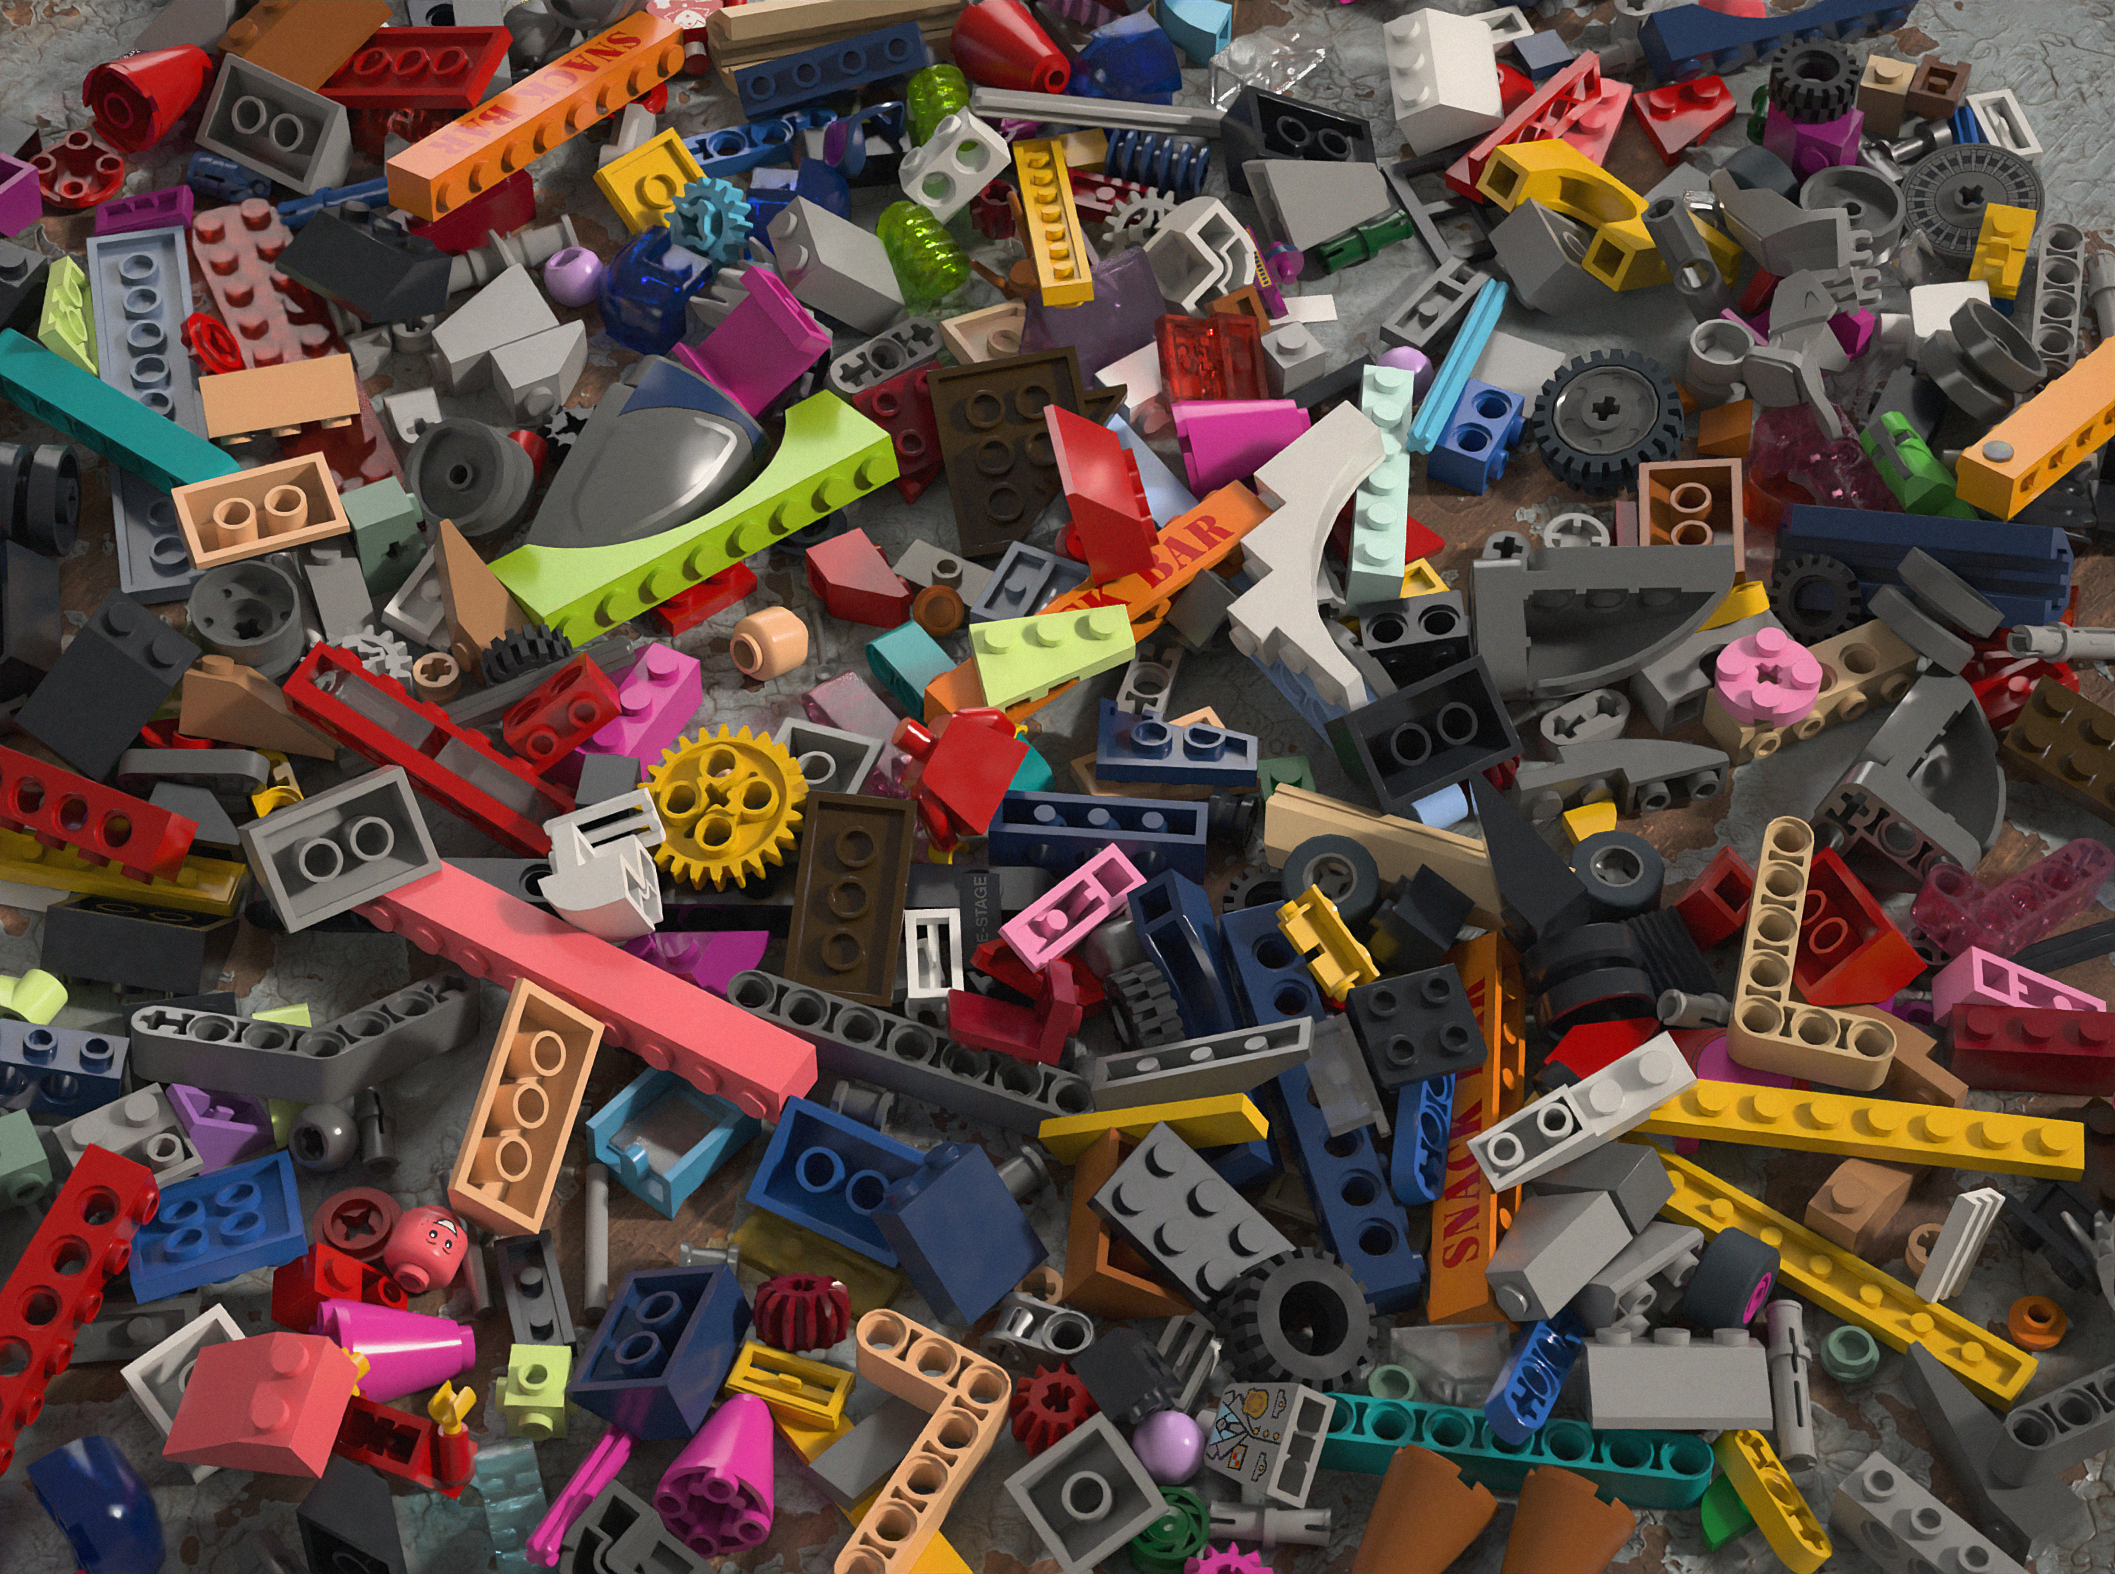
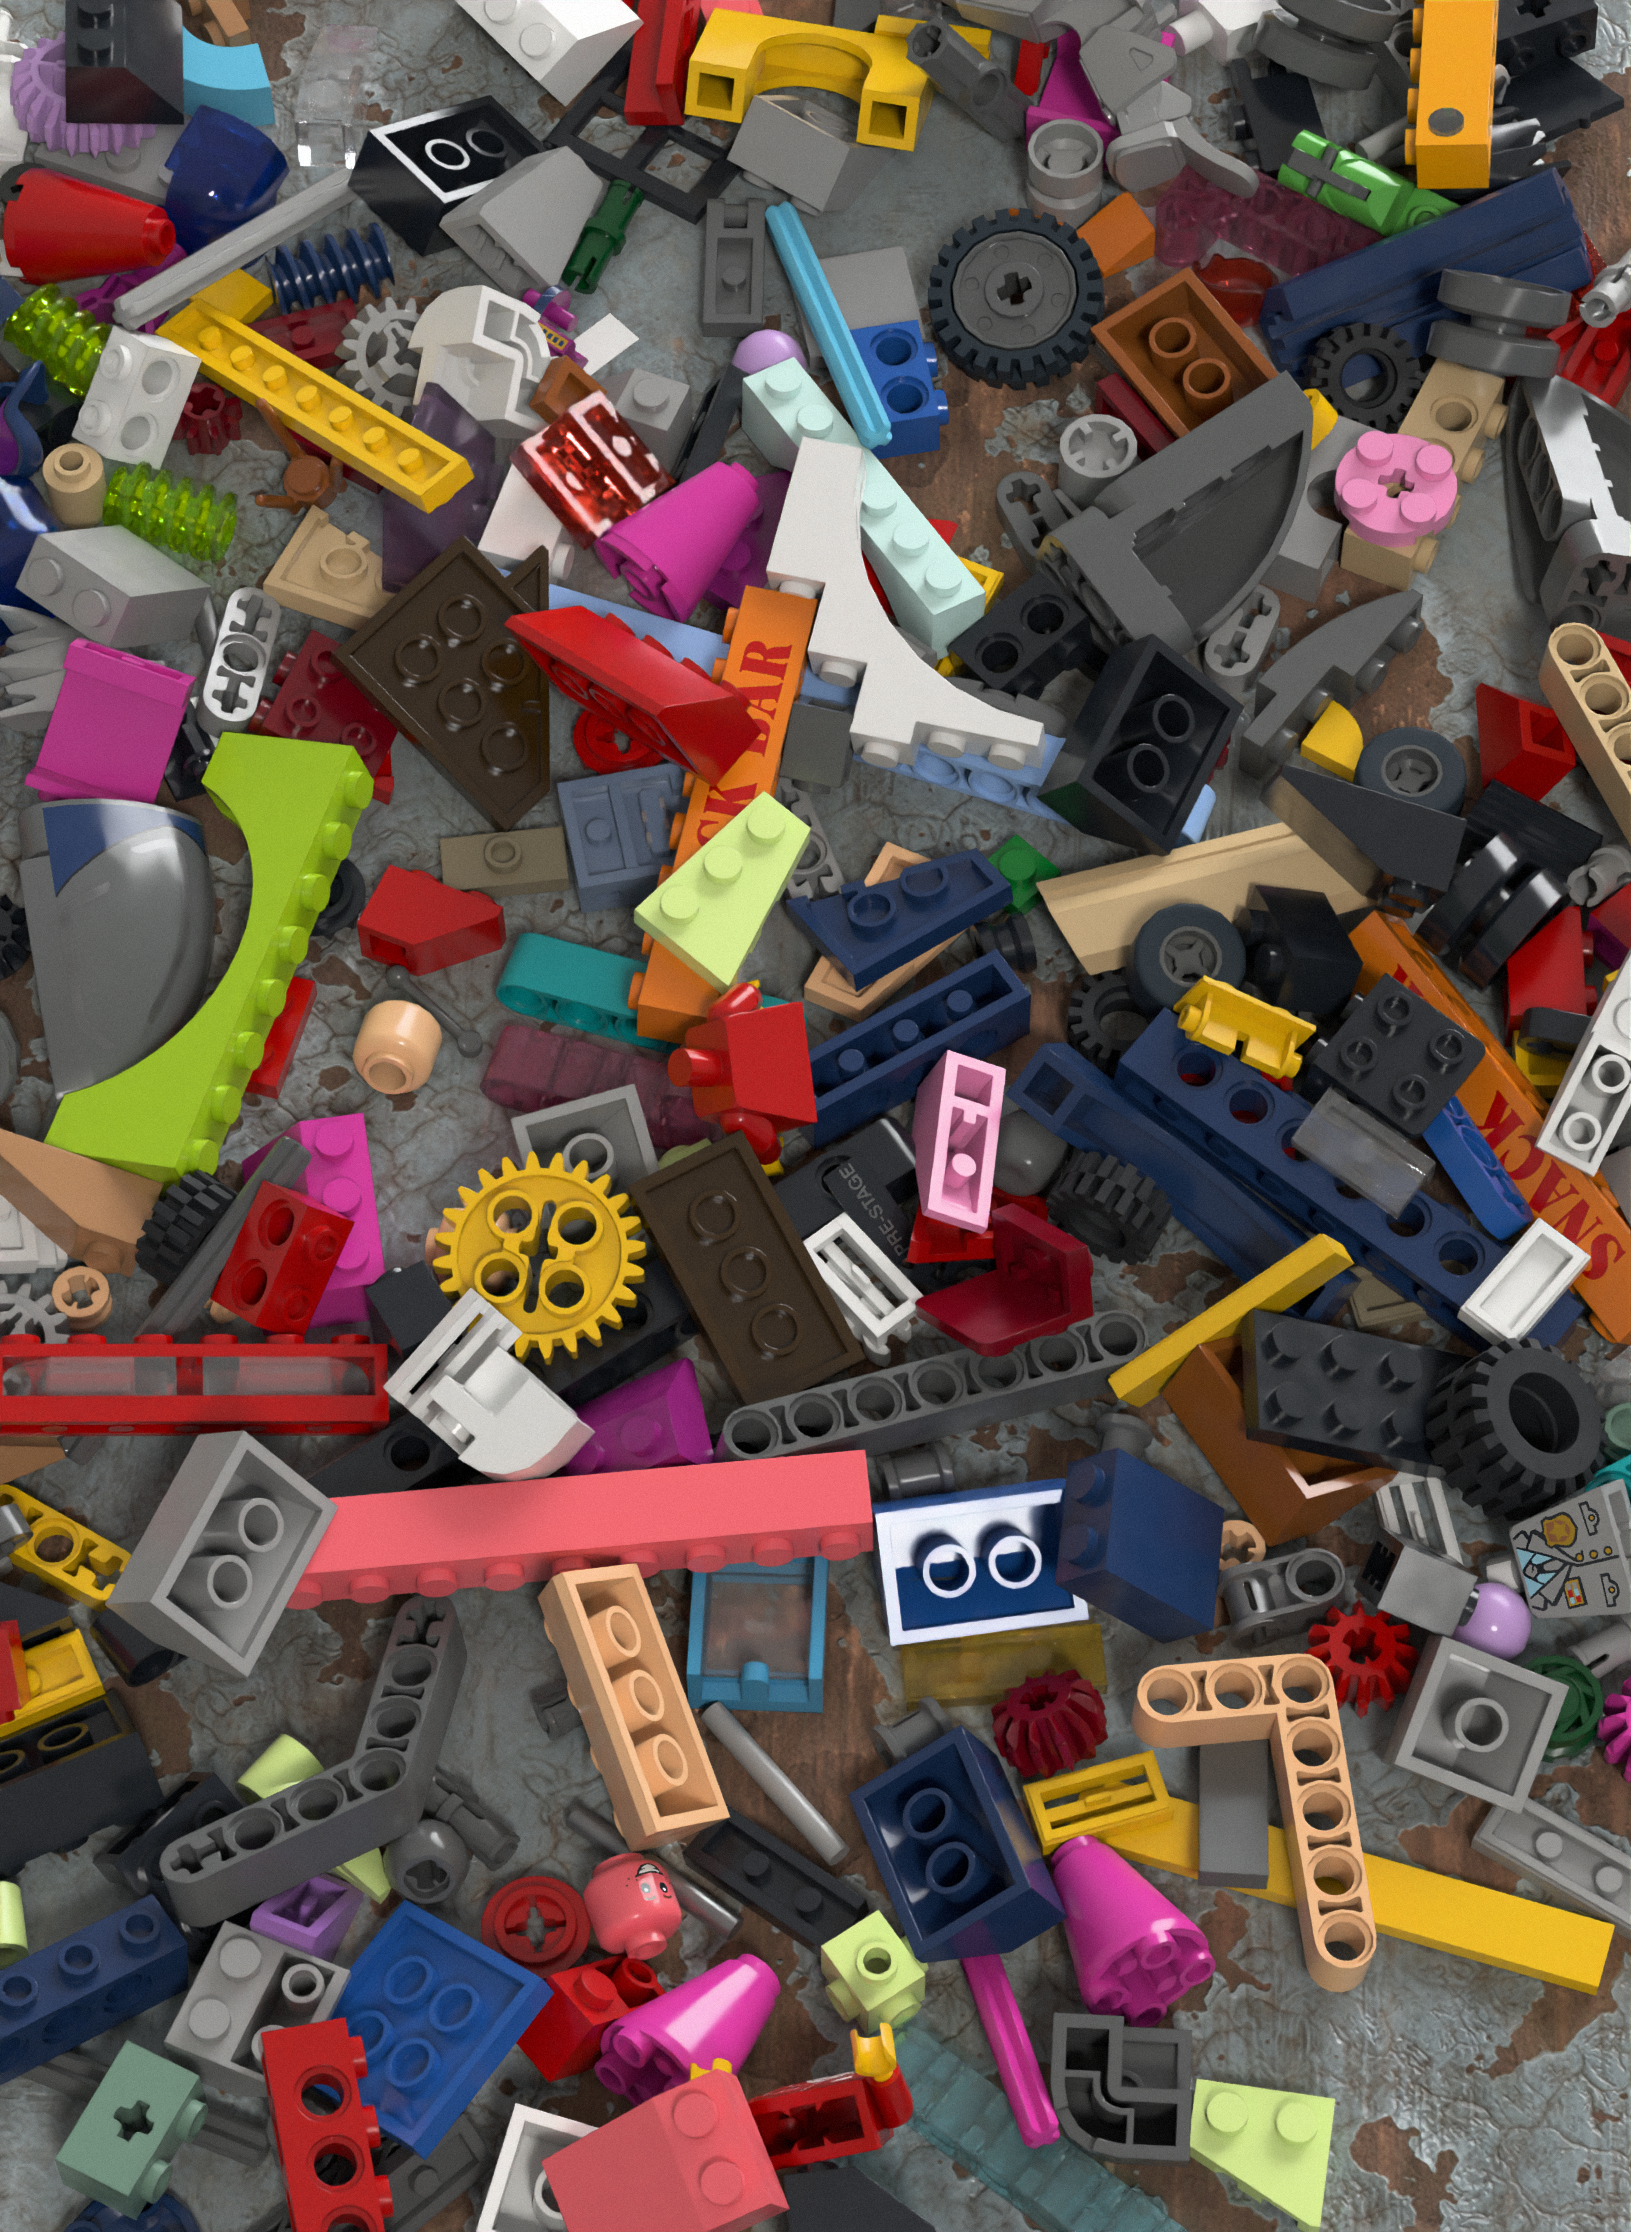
camera: 35 degrees left, 10 degrees up
orange plate [913,585,965,636] -> none
dark grey slope [1091,1016,1315,1112] -> none
none -> tan brick [43,443,110,529]
none -> white tile [1457,1218,1591,1345]

